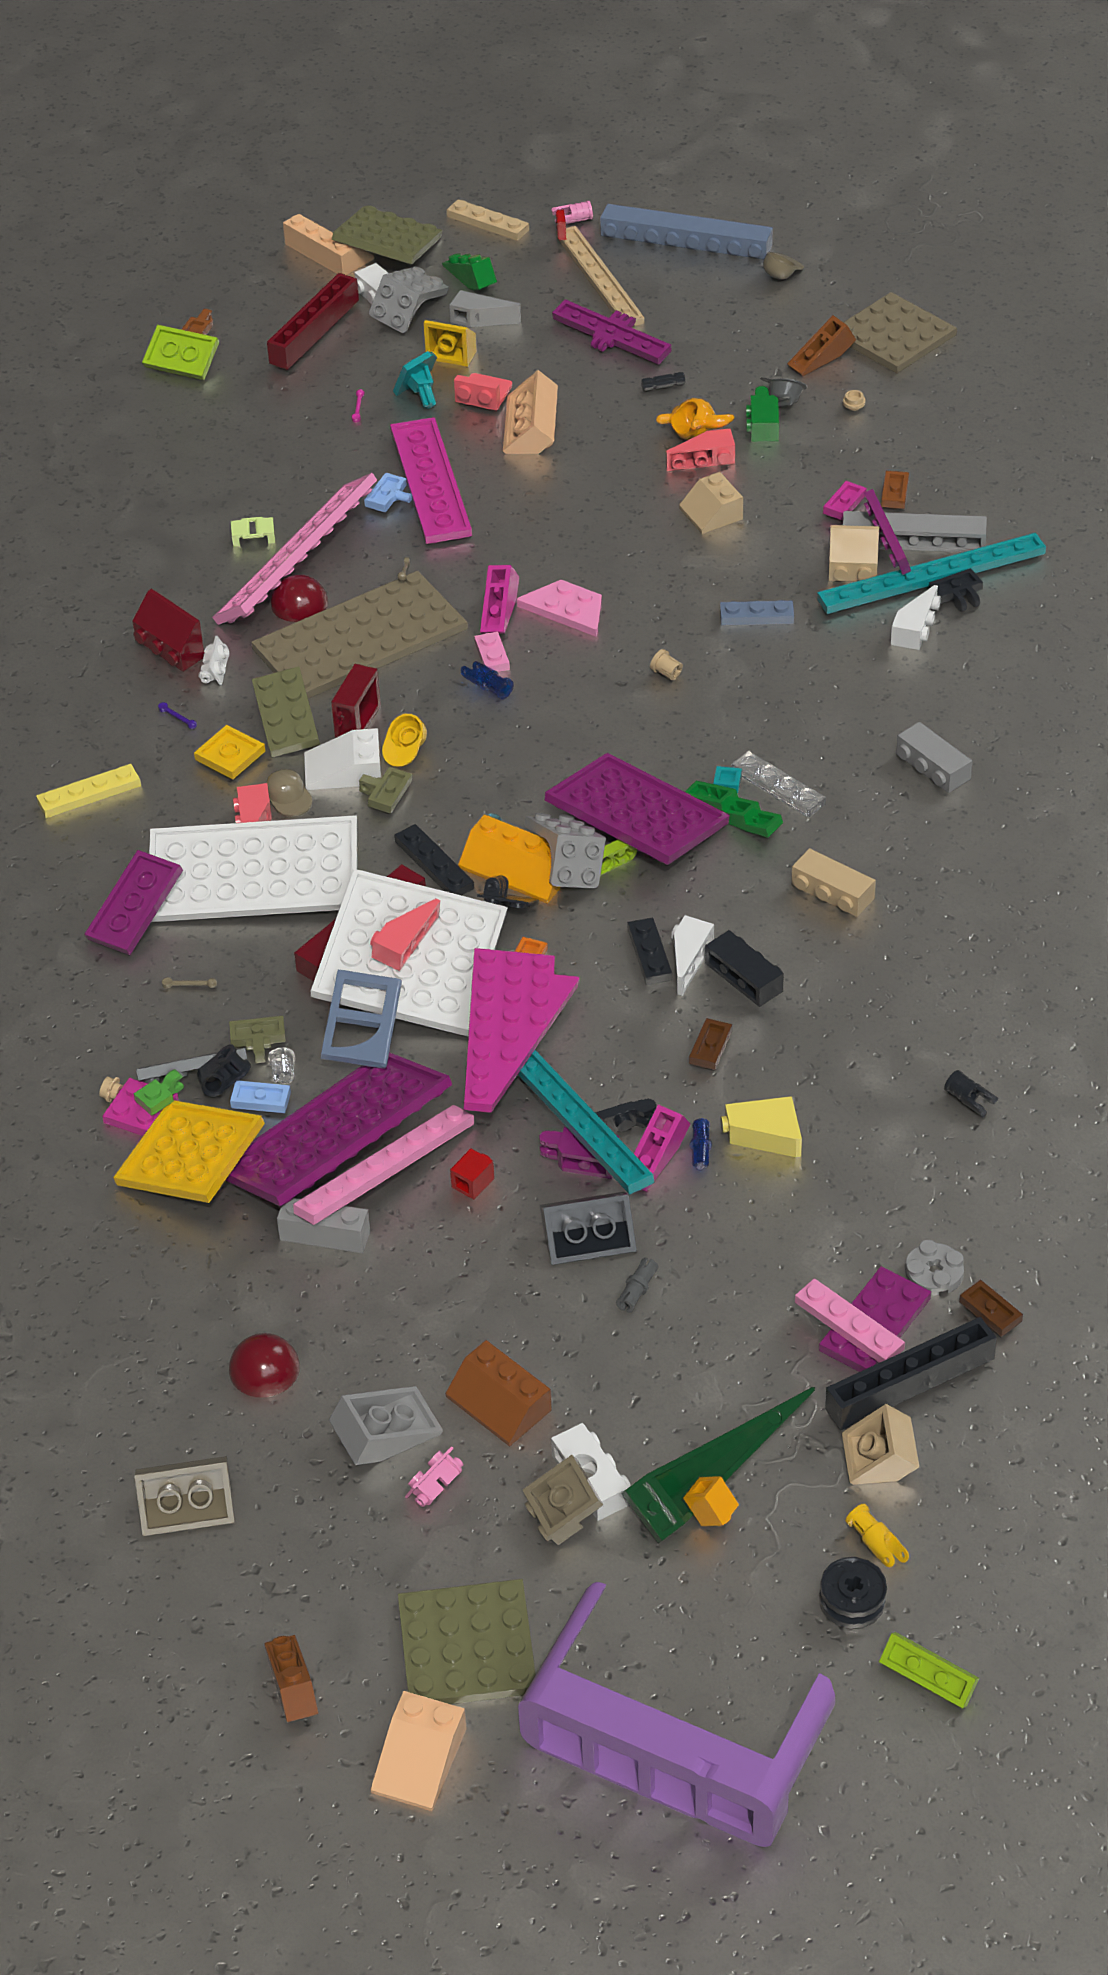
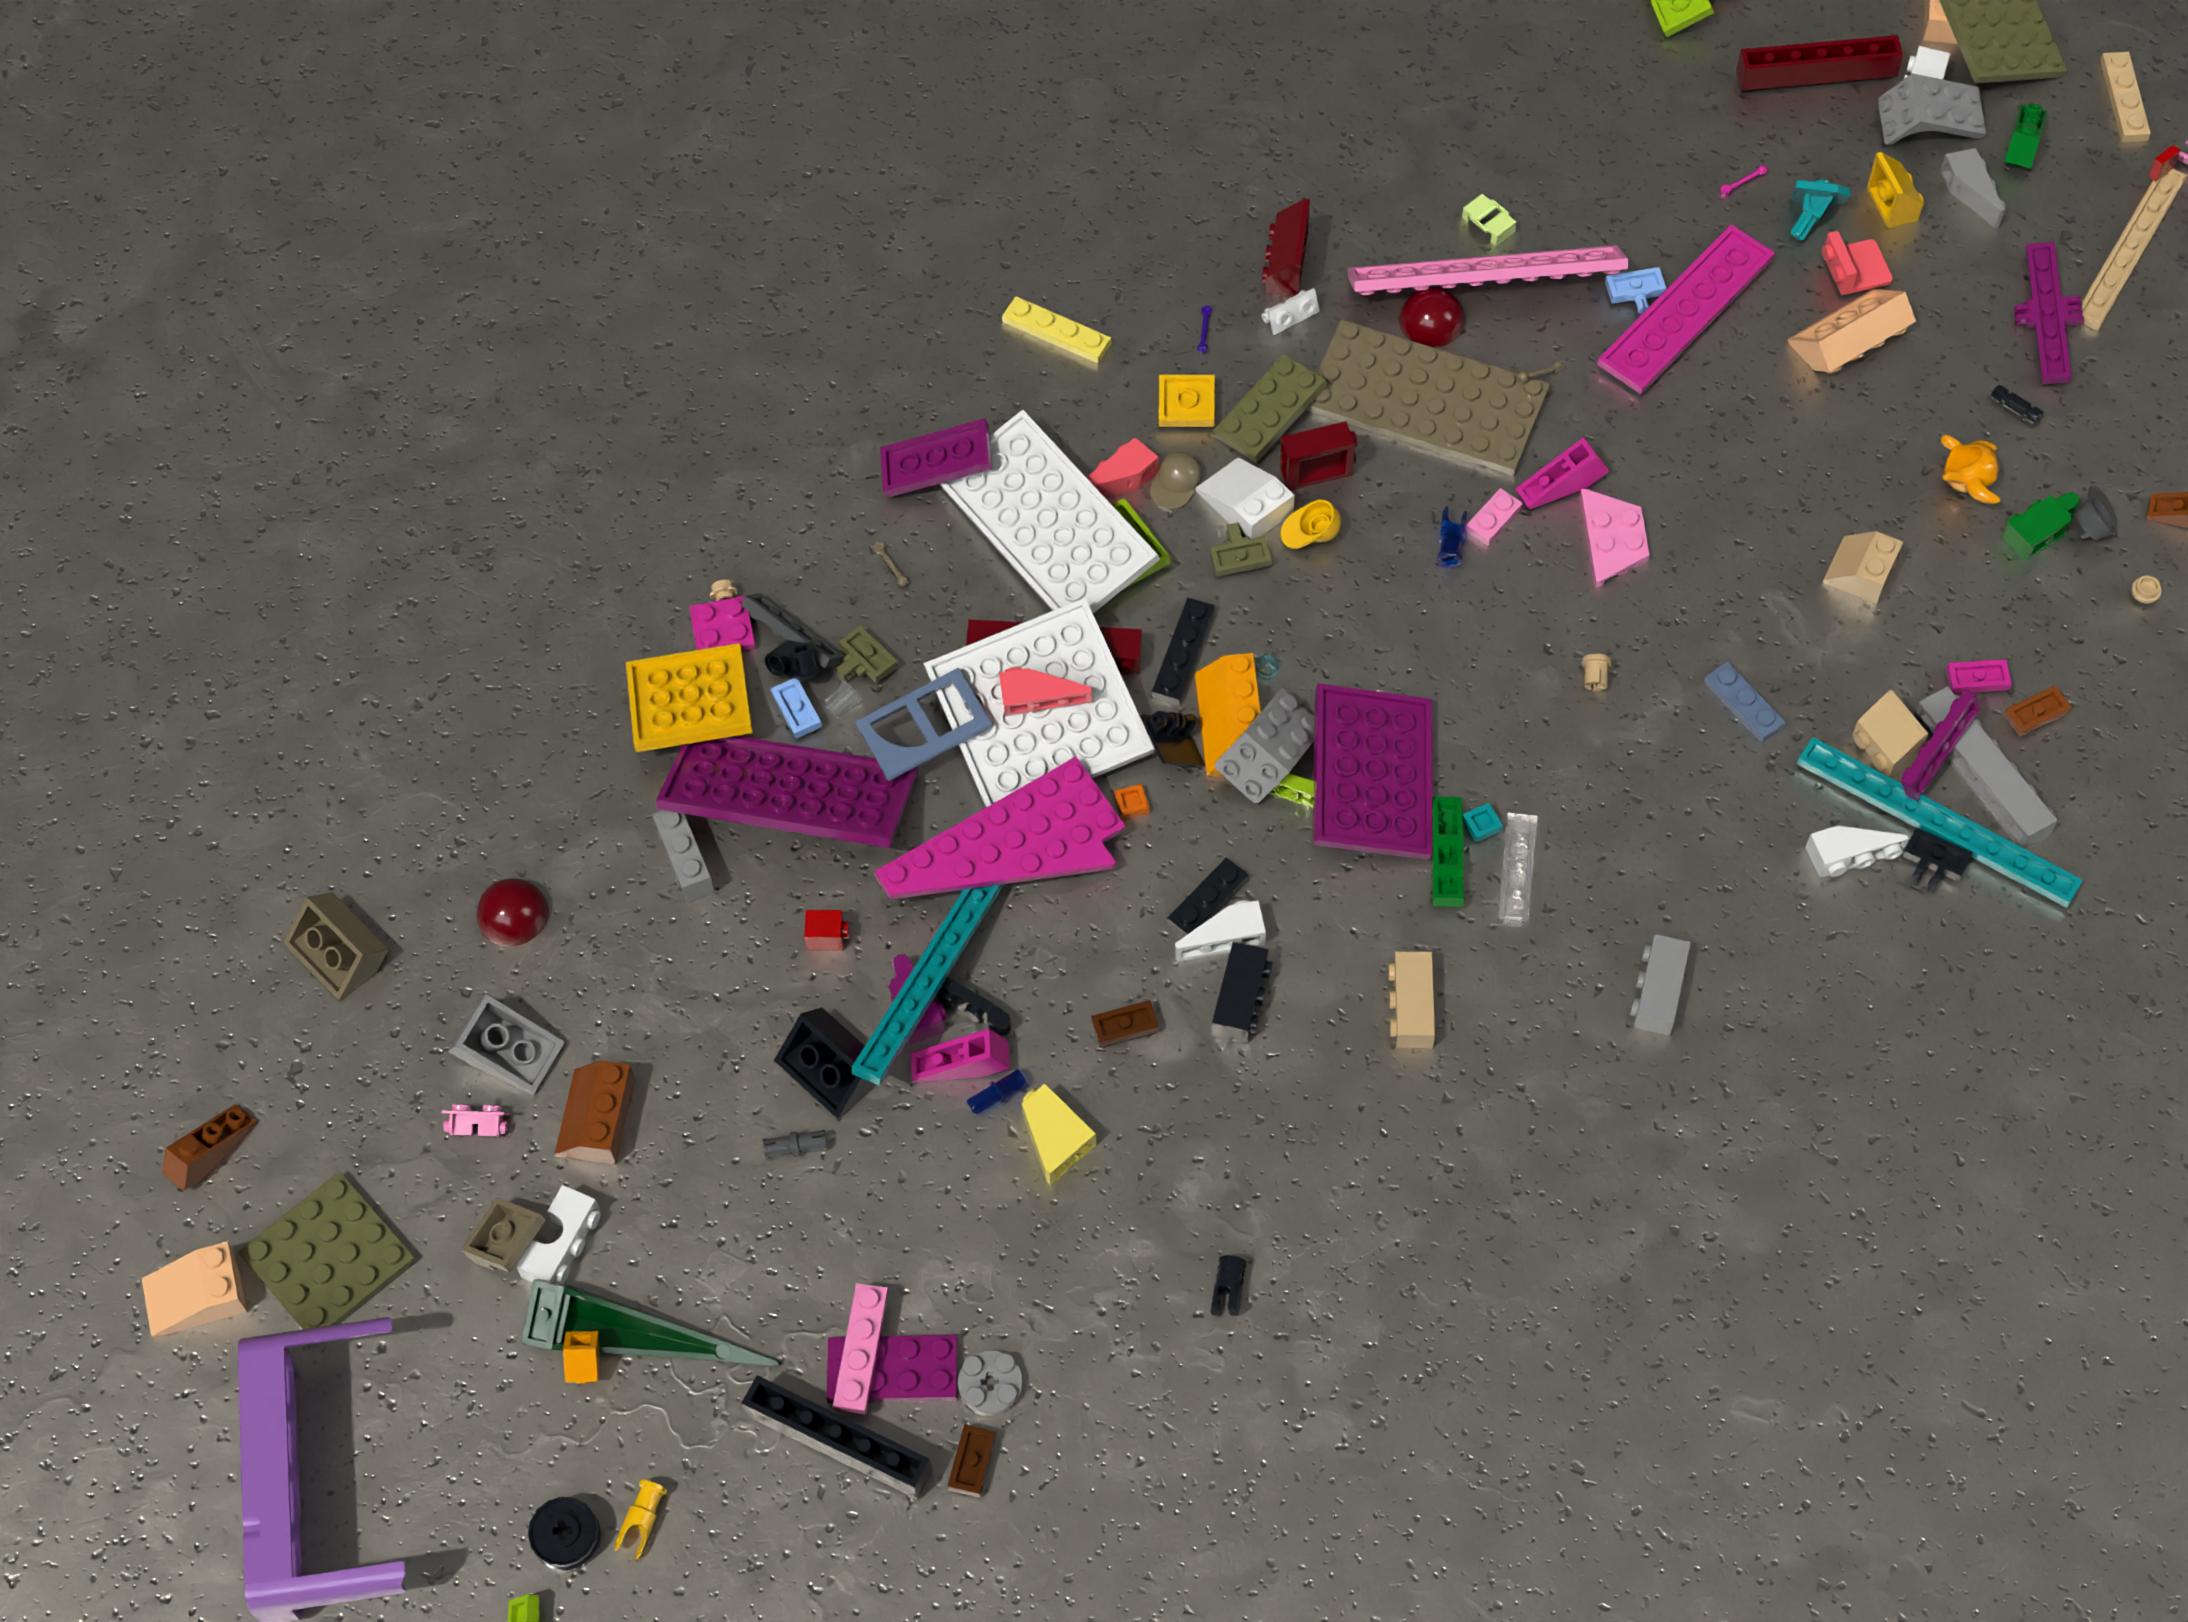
camera: 55 degrees right, 15 degrees up
bright green plate [134,1070,184,1116] -> none
bright pink plate [293,1105,474,1225] -> none
coral slope [666,428,735,471] -> none
tan slope [842,1404,919,1485] -> none

